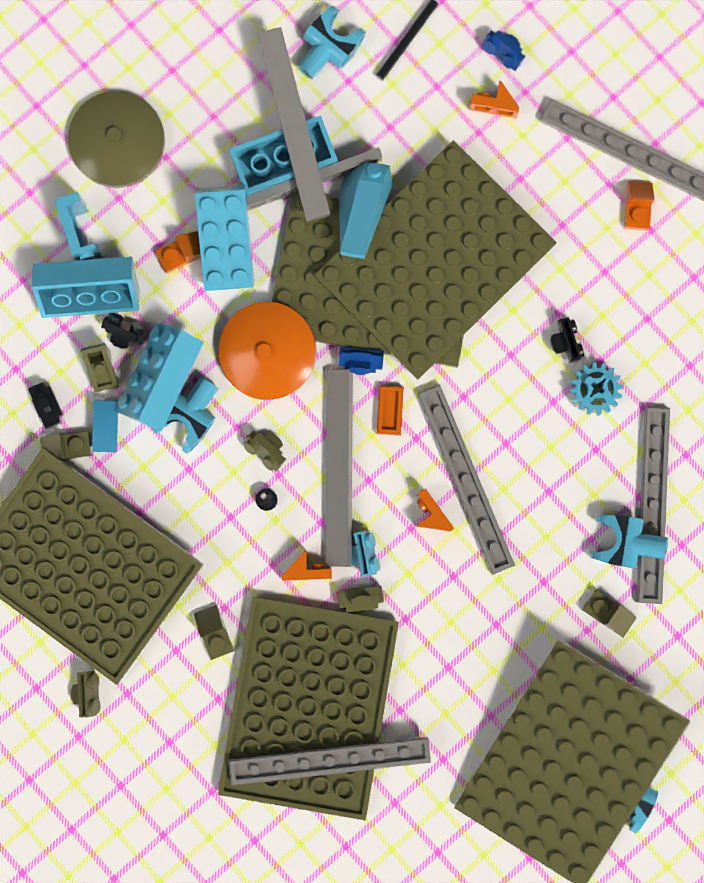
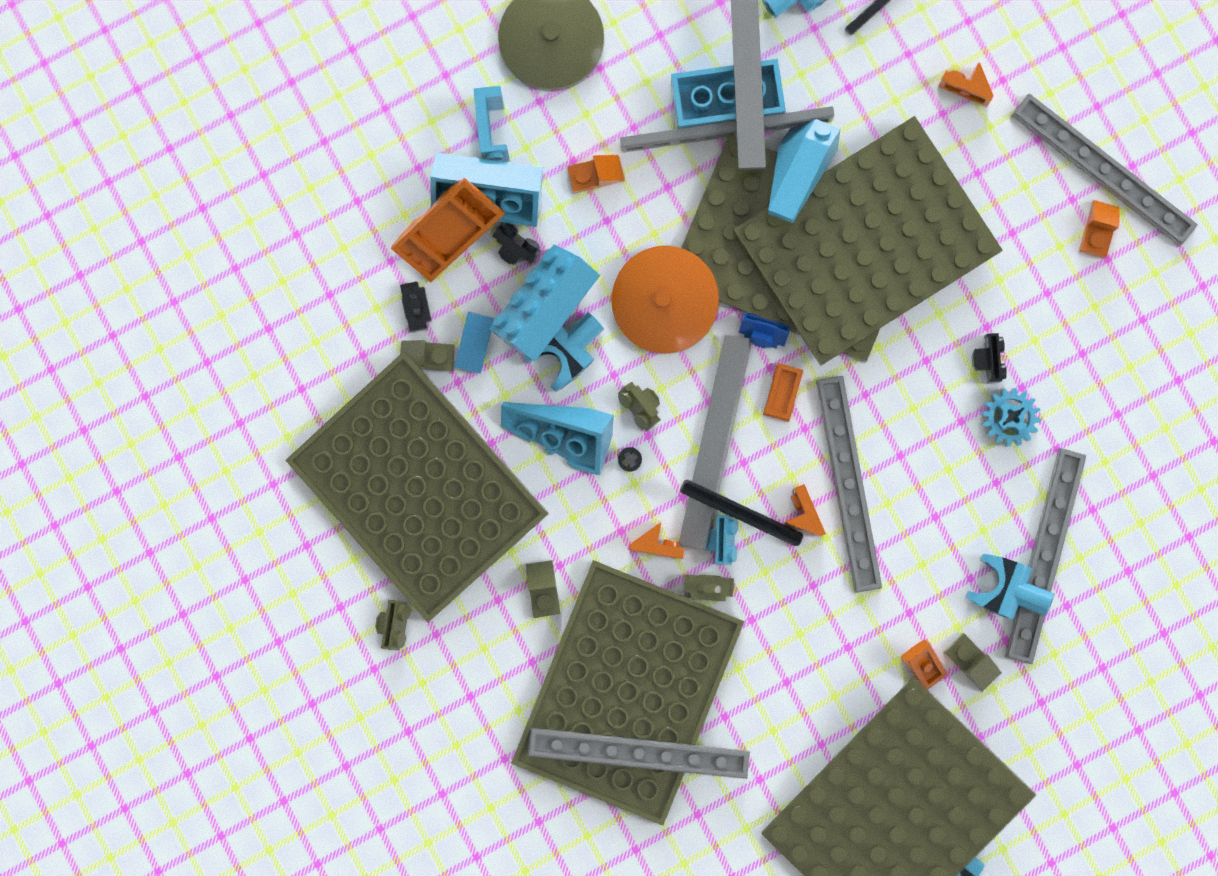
camera: 15 degrees right, 0 degrees up
olive slope [81,343,118,392] -> none
medium azure brick [195,185,254,291] -> none
blue piece [481,30,526,71] -> none
none -> orange slope [391,177,505,282]
none -> medium azure wedge [501,402,614,476]
none -> black axle [680,480,803,546]
none -> orange slope [901,639,948,689]

